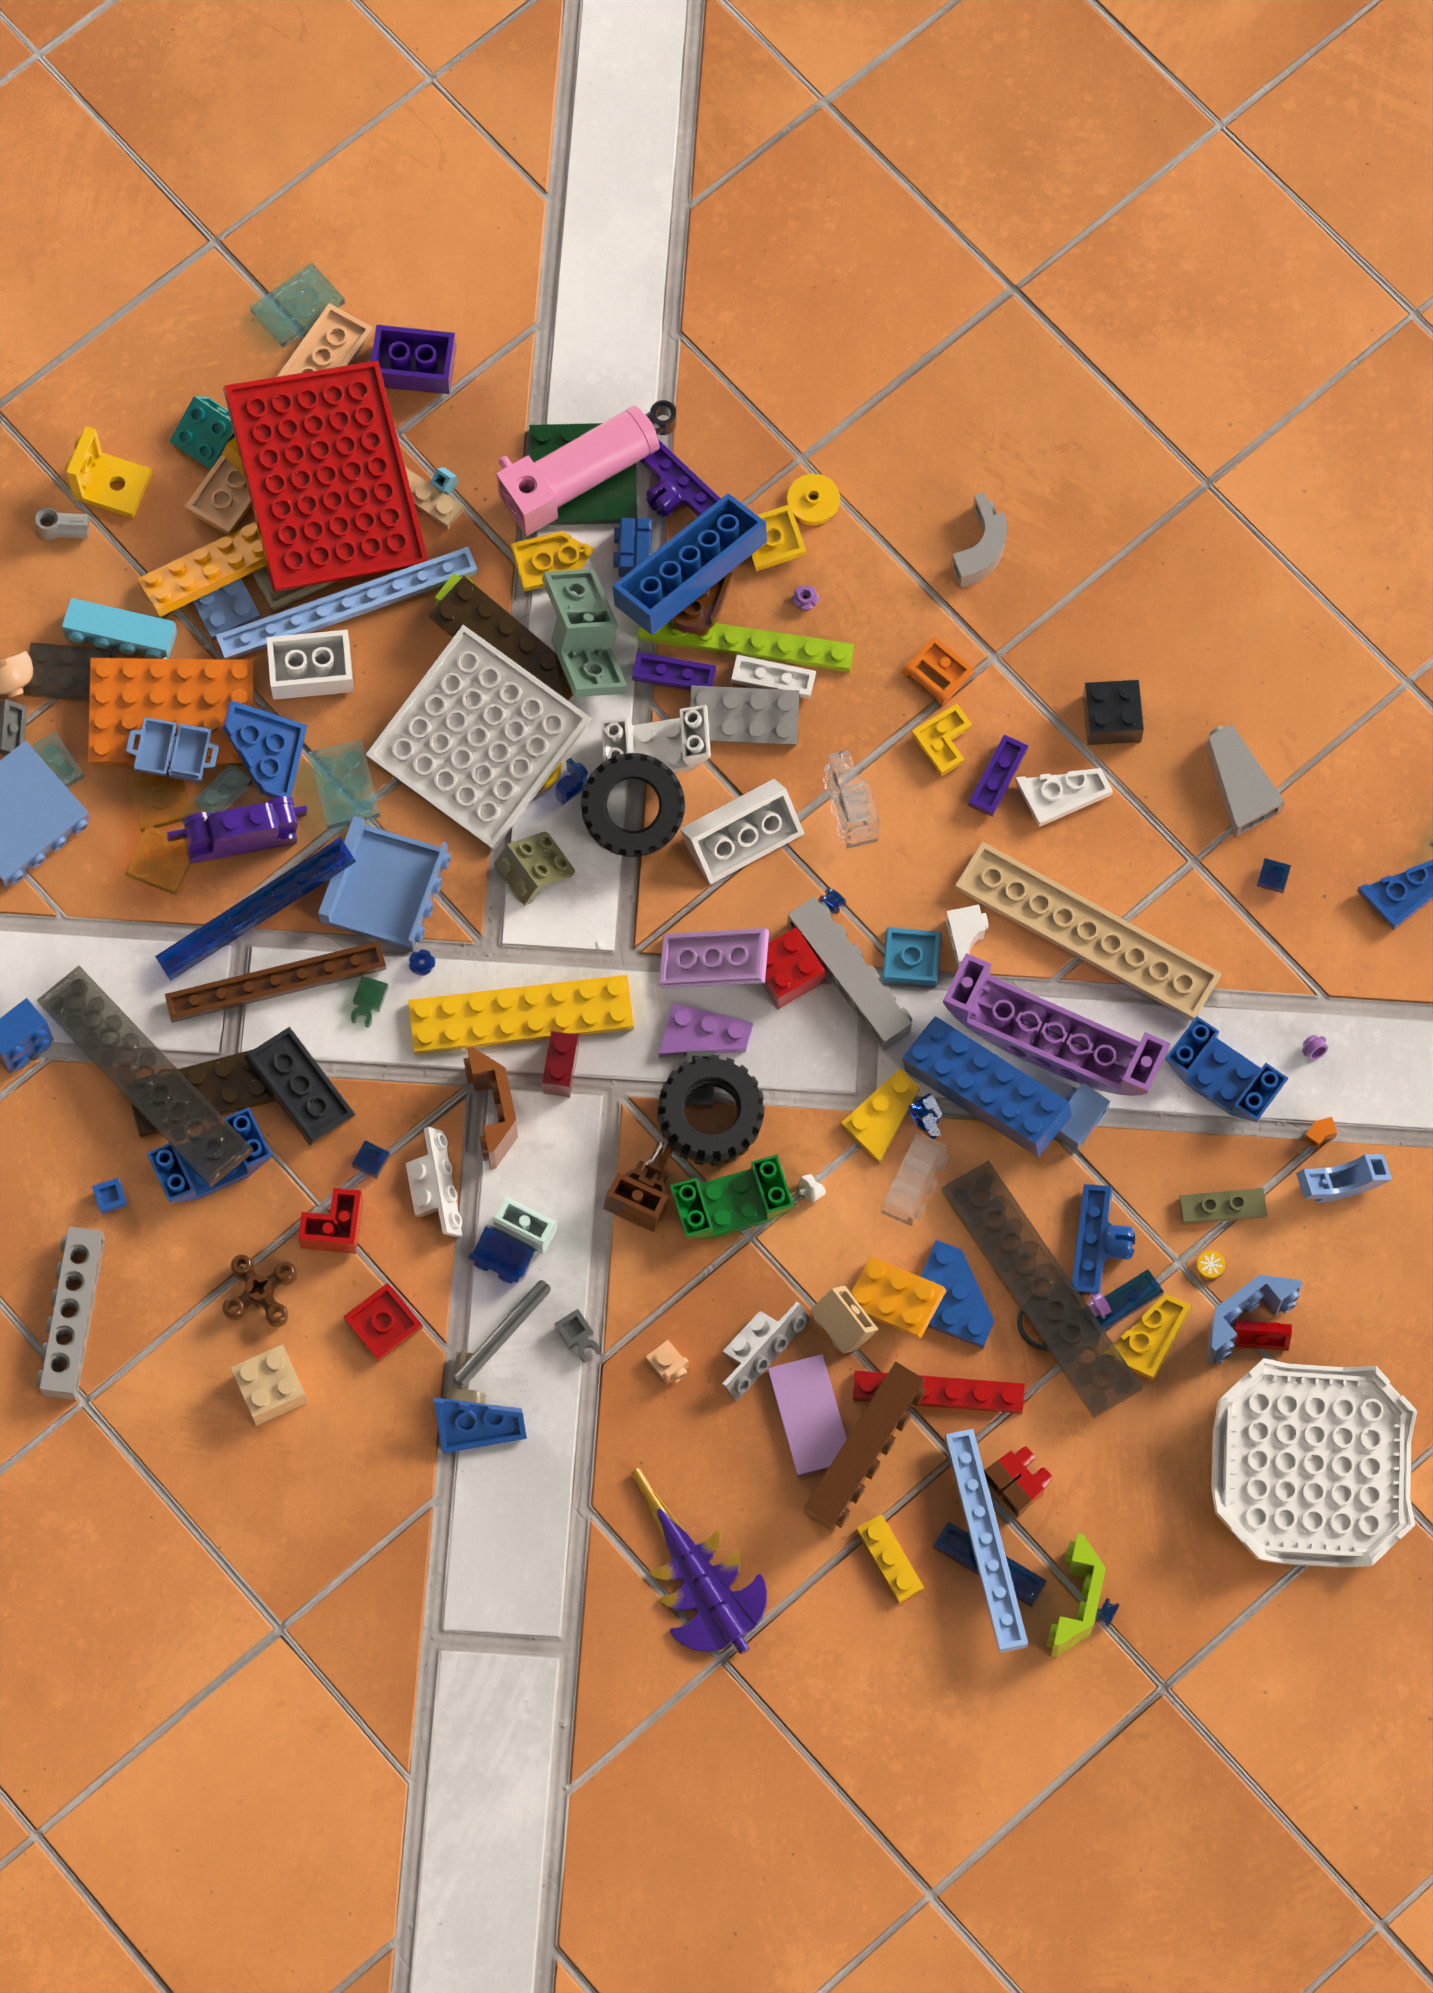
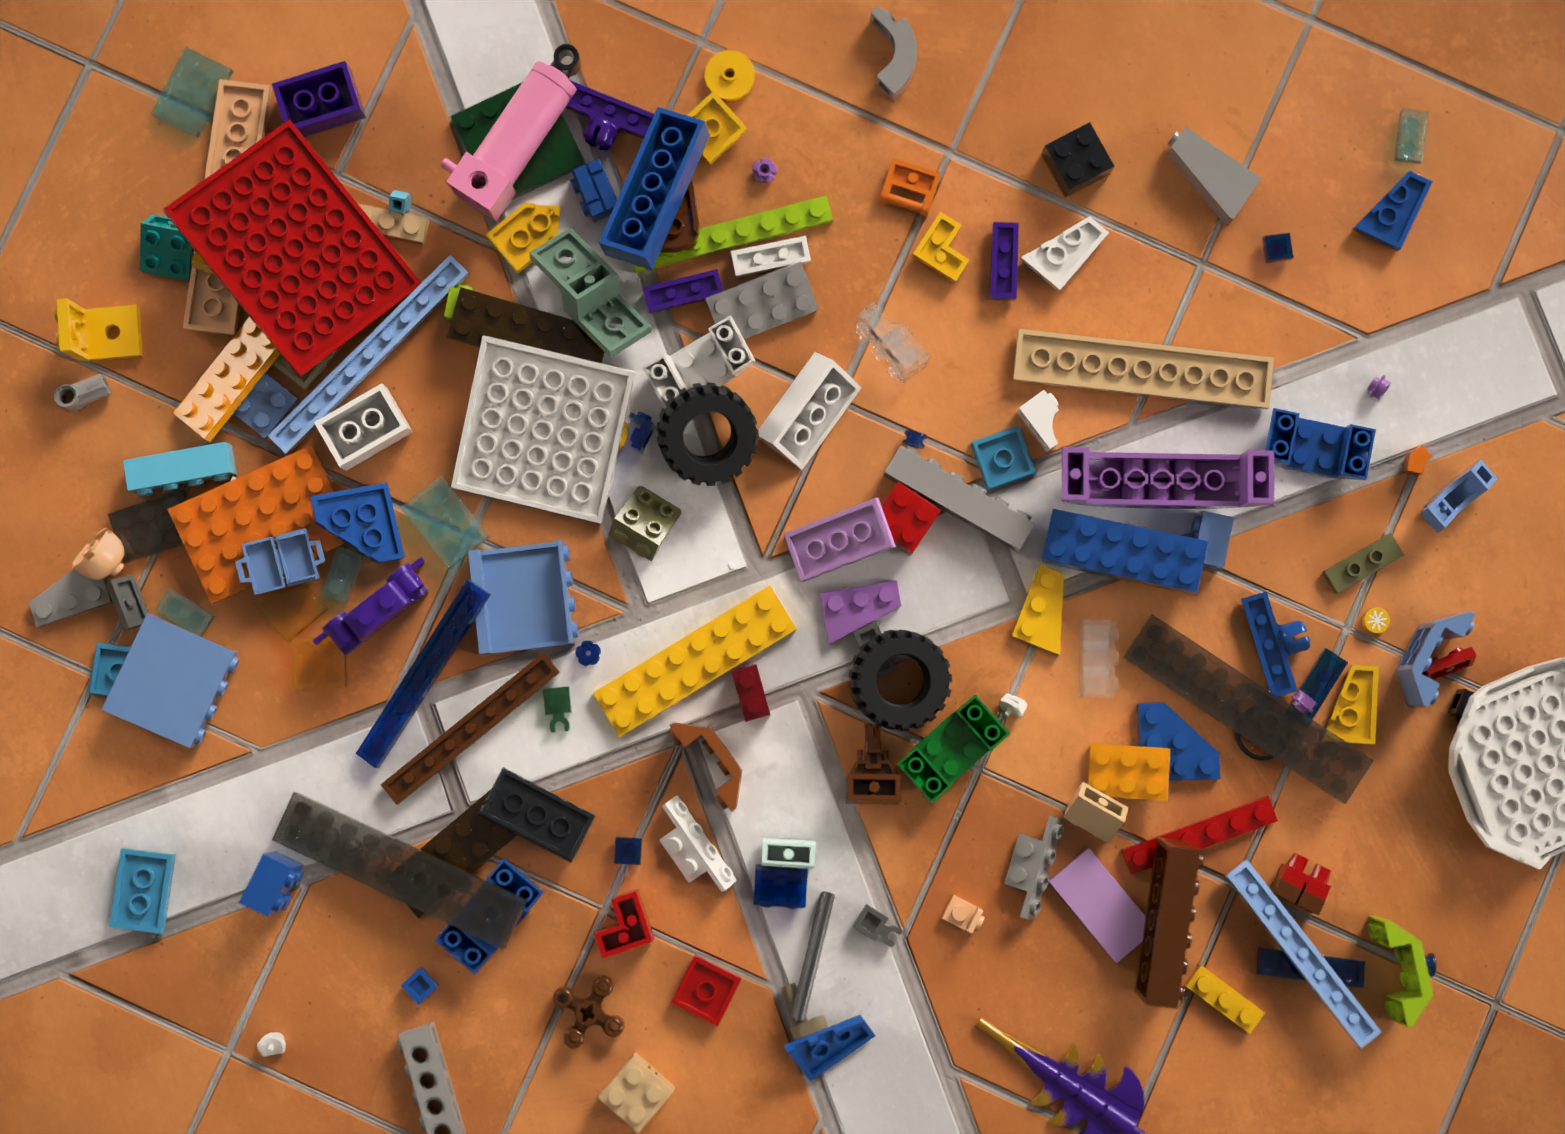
camera: 25 degrees left, 15 degrees up
clear blue bracket [908,1093,942,1140] -> none

